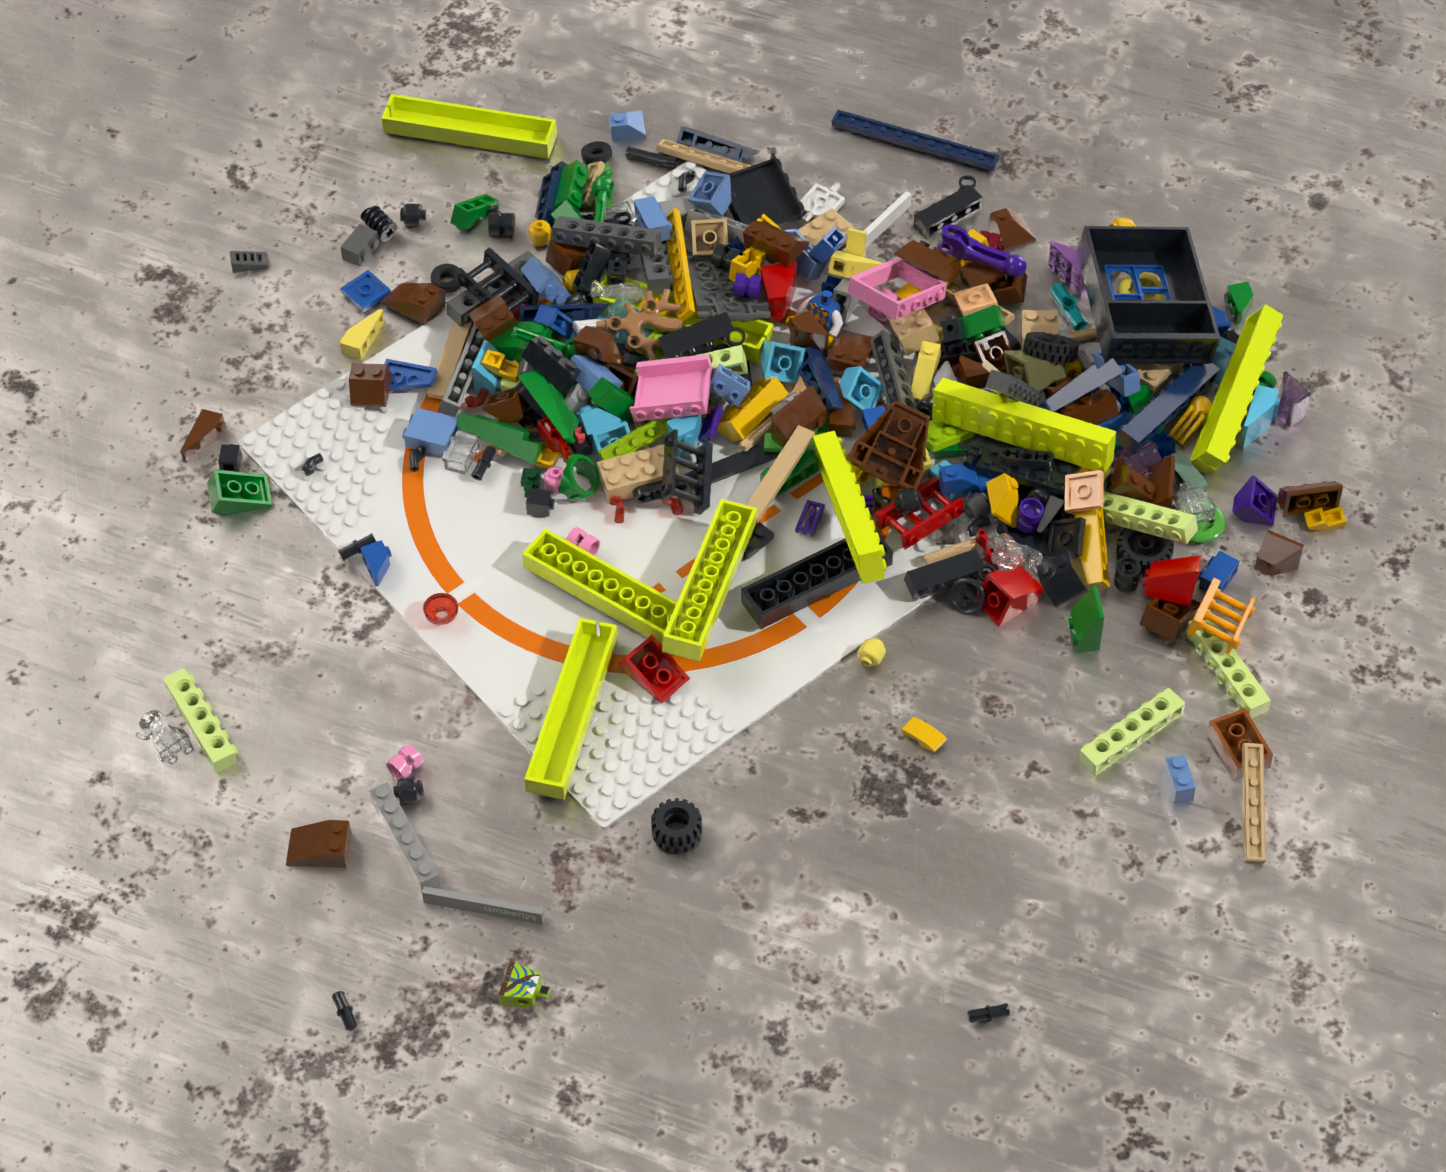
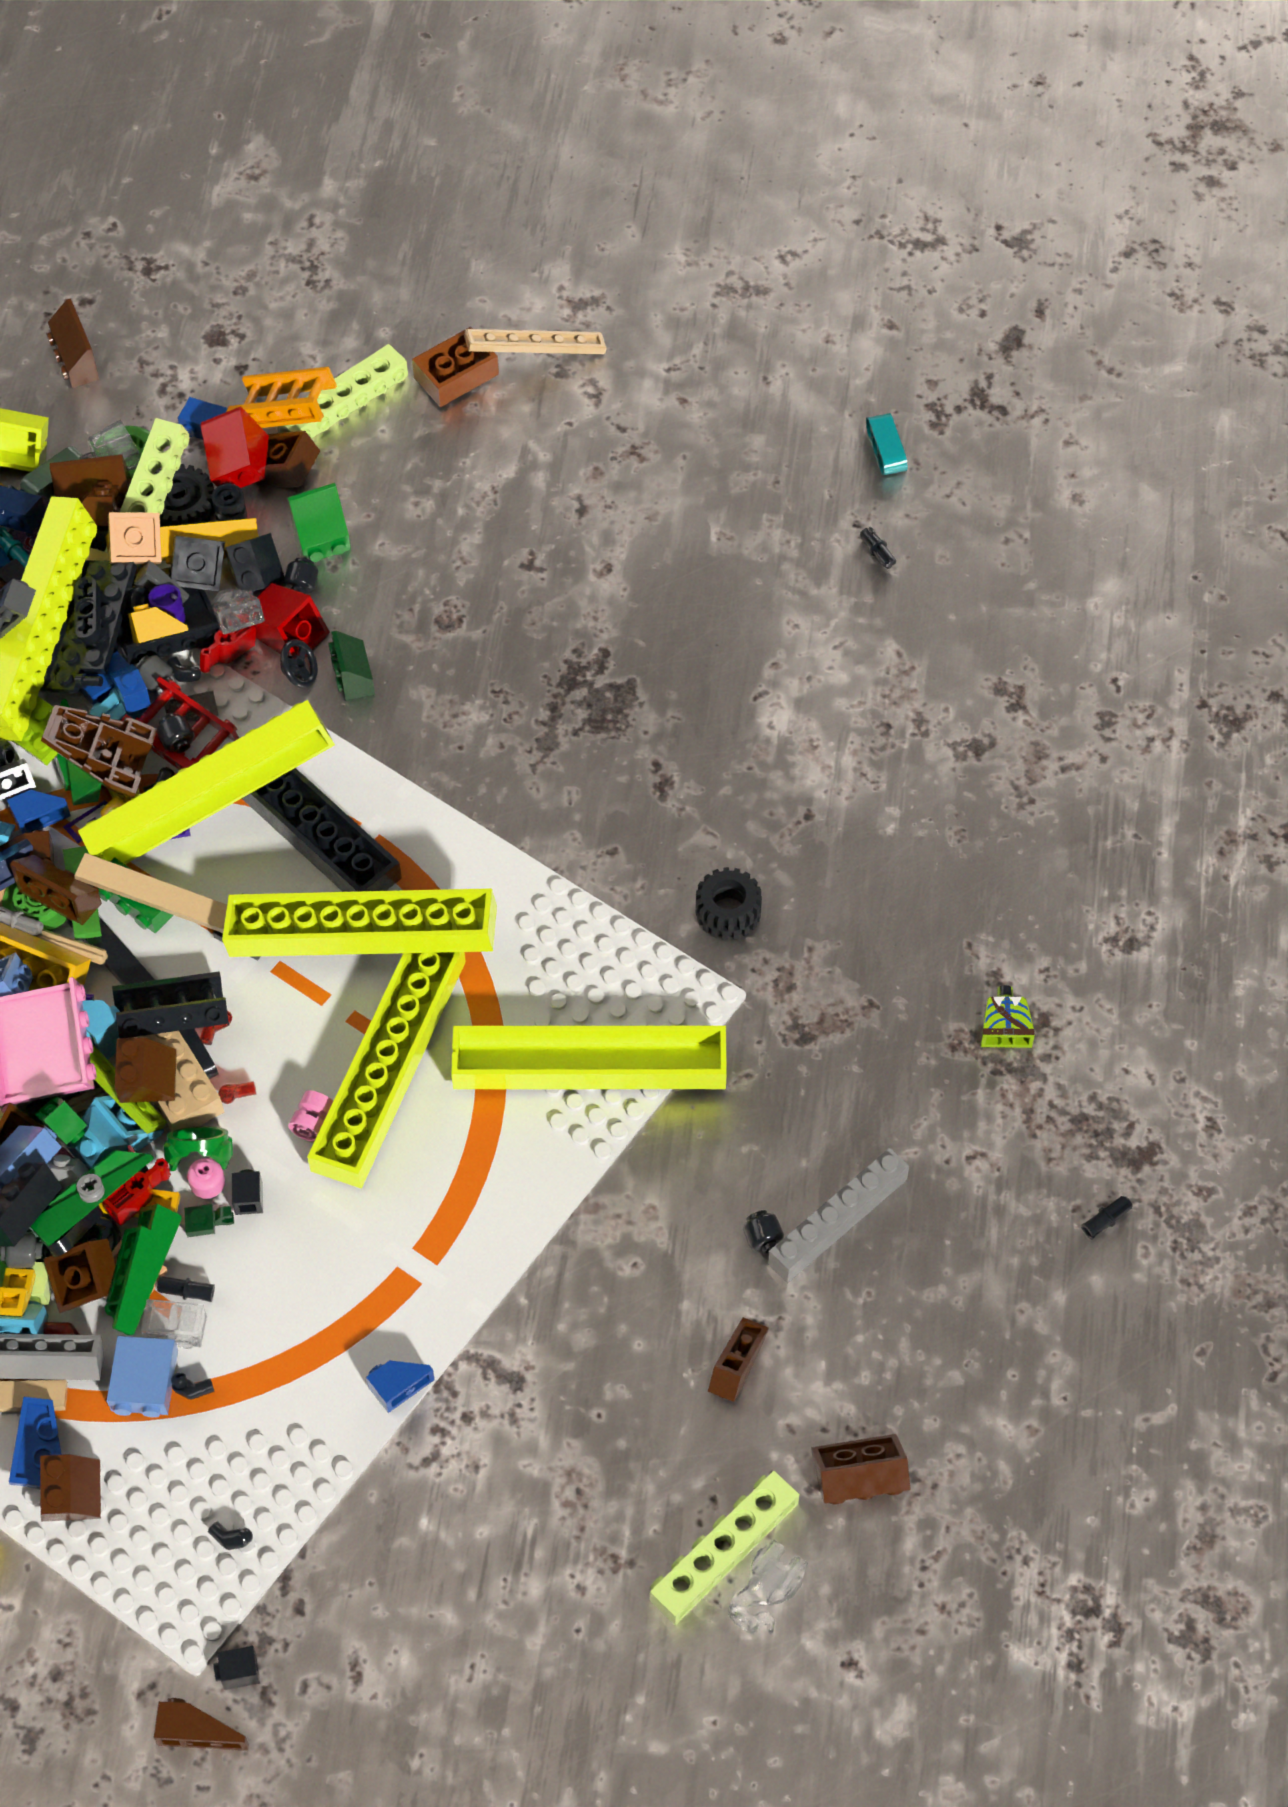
camera: 105 degrees left, 5 degrees up
green slope [207,470,272,515] -> none
reddish brown slope [286,820,352,868] -> none
black pin [338,533,376,561] -> none
bright pink wheel [386,744,424,780] -> none
light grey tile [422,886,544,925] -> none
clear red piece [423,593,458,625] -> none
red slope [618,634,690,704] -> none
dark purple tile [795,500,825,537] -> none
light yellow head [857,638,886,667] -> none
yellow slope [901,717,947,753] -> none
black hinge [904,549,997,599] -> none
tan axle [923,538,977,565] -> none
yellowish green brick [1079,688,1185,776] -> none
medium blue brick [1163,754,1196,804] -> none
dark purple slope [1232,475,1277,526] -> none
reddish brown slope [1254,530,1304,576] -> none
yellow slope [1304,506,1347,530] -> none
none -> light grey bush [76,1174,105,1203]
none -> reddish brown slope [115,1037,177,1103]
none -> black head [284,558,318,594]
none -> dark green slope [328,631,375,701]
none -> reddish brown slope [708,1317,769,1402]
none -> reddish brown slope [811,1434,911,1505]
none -> teal beam [866,413,908,476]

